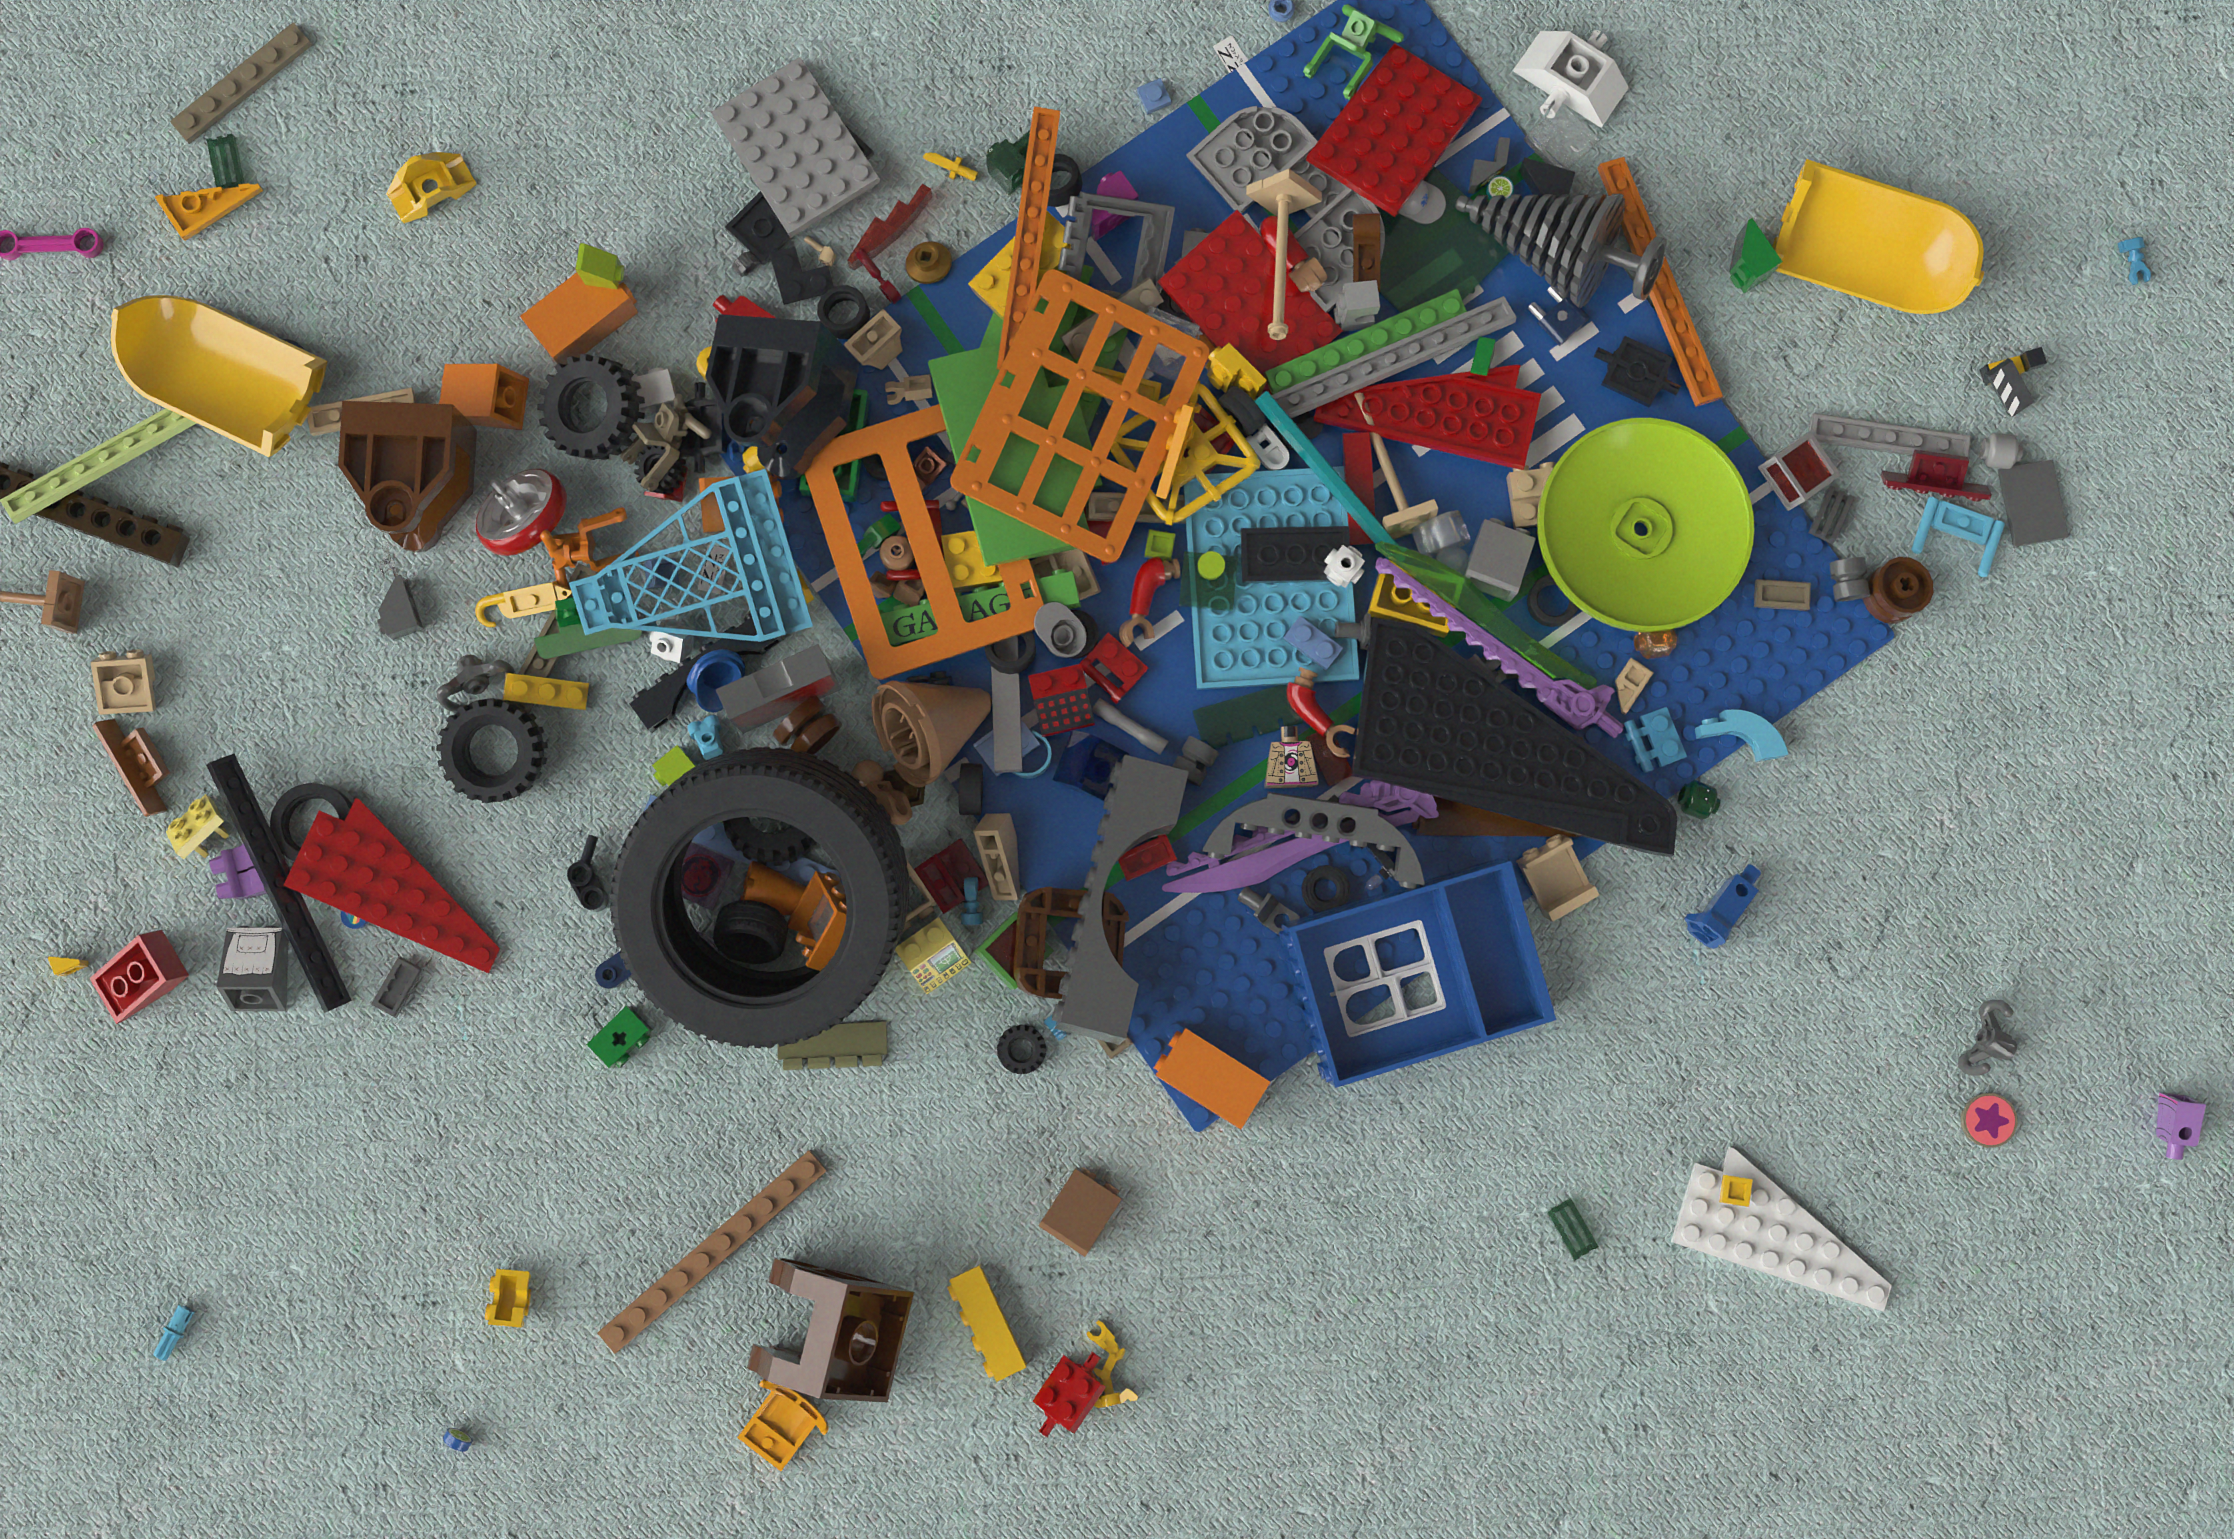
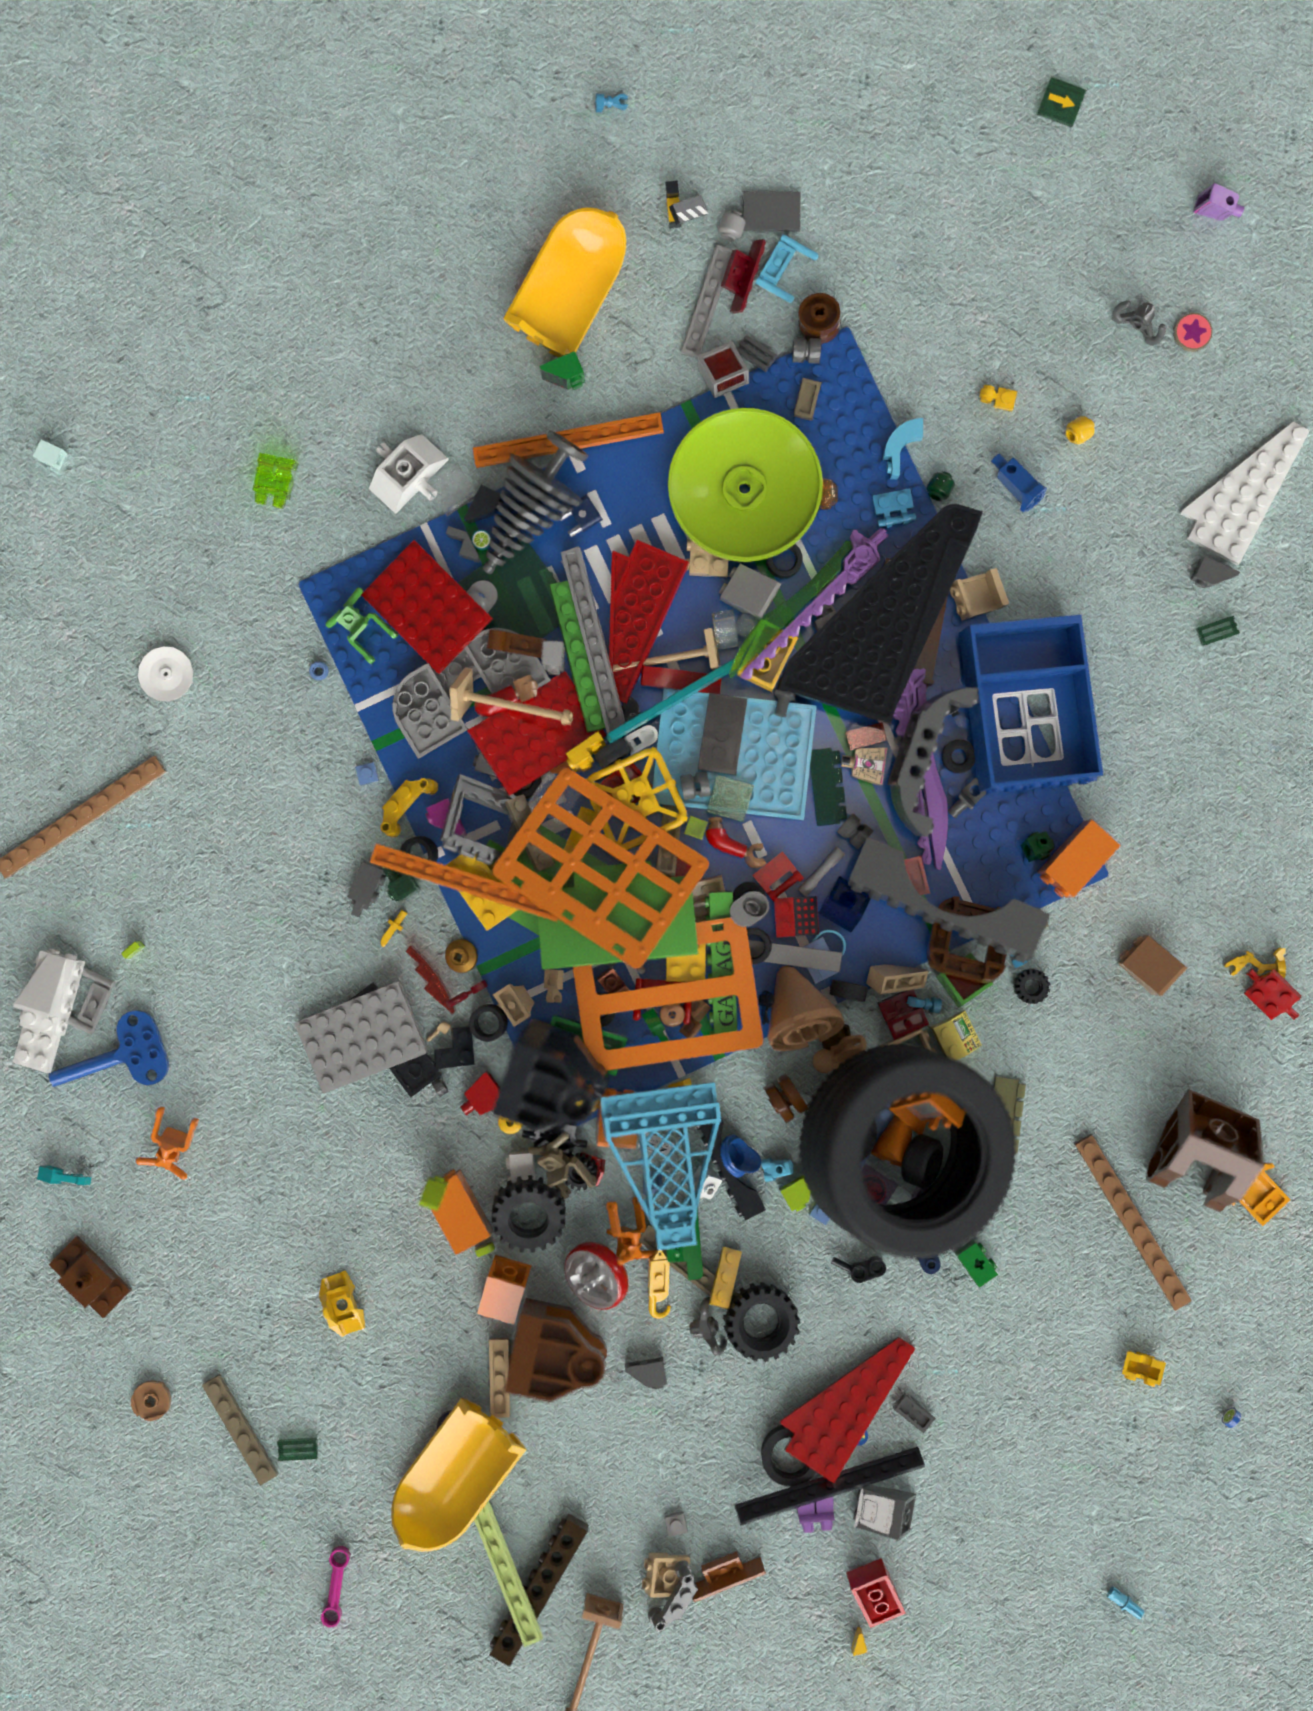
camera: 80 degrees left, 5 degrees up
light orange wing [155,183,263,241] -> none
light yellow plate [166,794,229,859] -> none
dark grey tile [716,644,842,734] -> none
yellow brick [947,1264,1027,1382] -> none
light orange wing [1156,402,1202,499] -> none
lime tile [1198,551,1225,580] -> none
white sticker [1213,35,1248,73] -> none
medium blue plate [1283,616,1343,671] -> none
red piece [1286,667,1357,758] -> none
white brick [1324,545,1365,588] -> none
green piece [1470,336,1496,376] -> none
black plate [1594,336,1681,408] -> none
tan tile [1615,658,1654,715] -> none
yellow plate [1719,1175,1753,1207] -> none
none -> dark grey hinge [347,862,387,917]
none -> yellow plate [380,778,438,838]
none -> lime tile [475,1242,495,1257]
none -> dark grey plate [647,1560,698,1632]
none -> light grey plate [665,1511,688,1537]
none -> dark grey wheel [680,771,711,800]
none -> yellow plate [979,385,1017,412]
none -> dark green brick [1020,831,1055,862]
none -> yellow head [1065,416,1095,445]
none -> dark grey slope [1191,556,1240,588]

